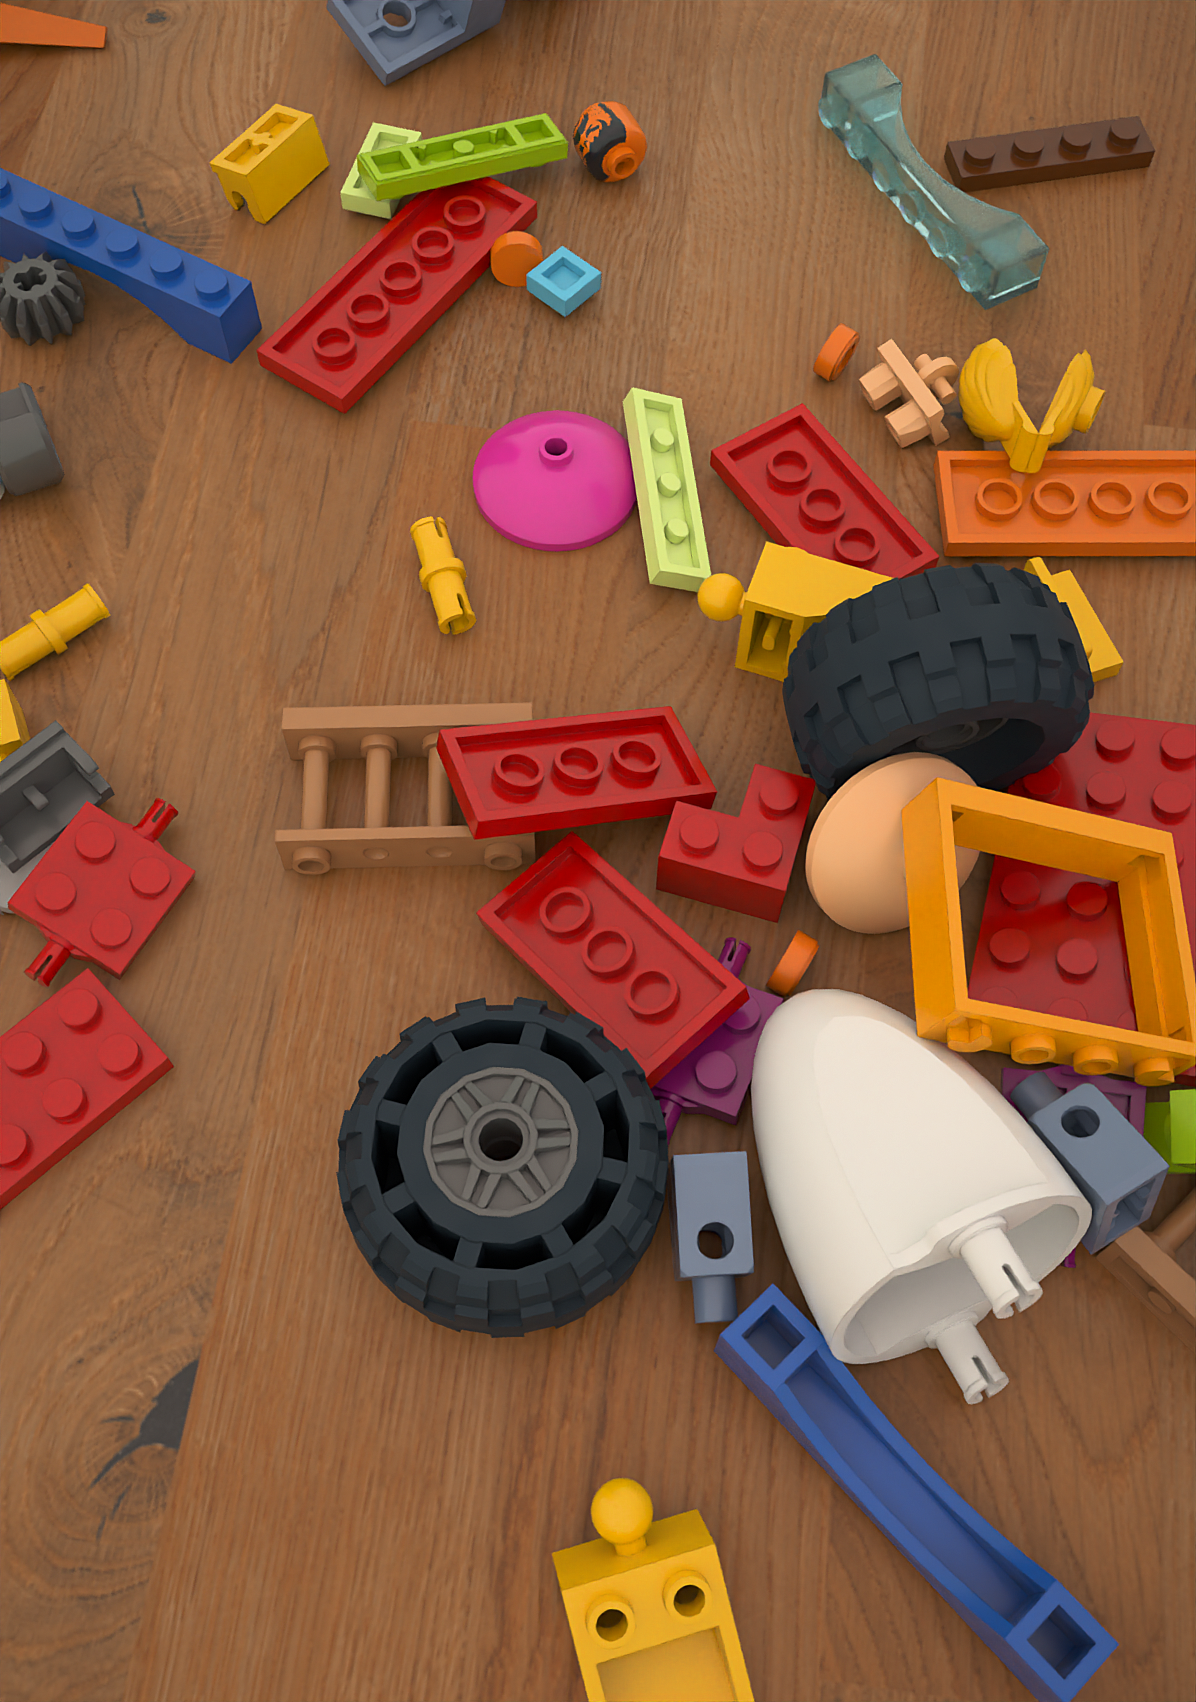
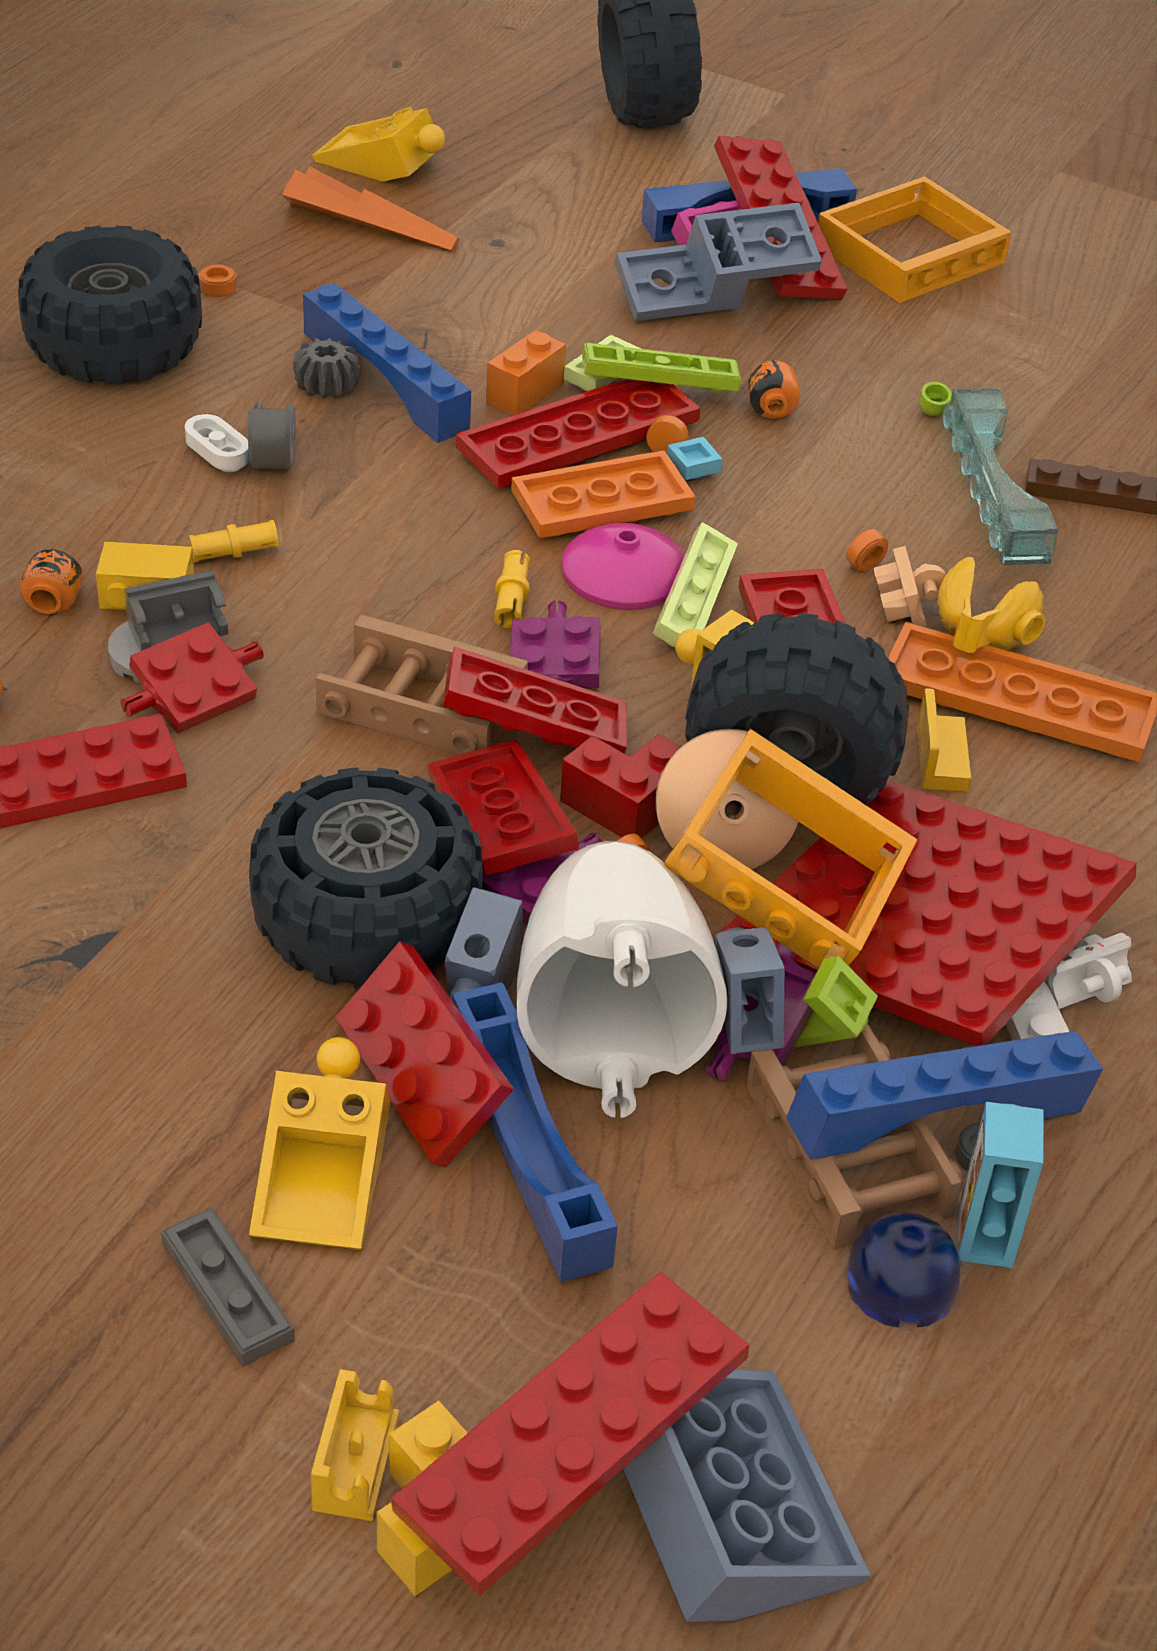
camera: 20 degrees right, 20 degrees down
yellow hinge [209,104,330,224] -> none
none -> red plate [335,941,514,1167]
none -> orange brick [486,330,566,415]
none -> magenta plate [510,600,601,688]
none -> orange plate [511,450,696,539]
none -> lime hinge [919,382,952,417]

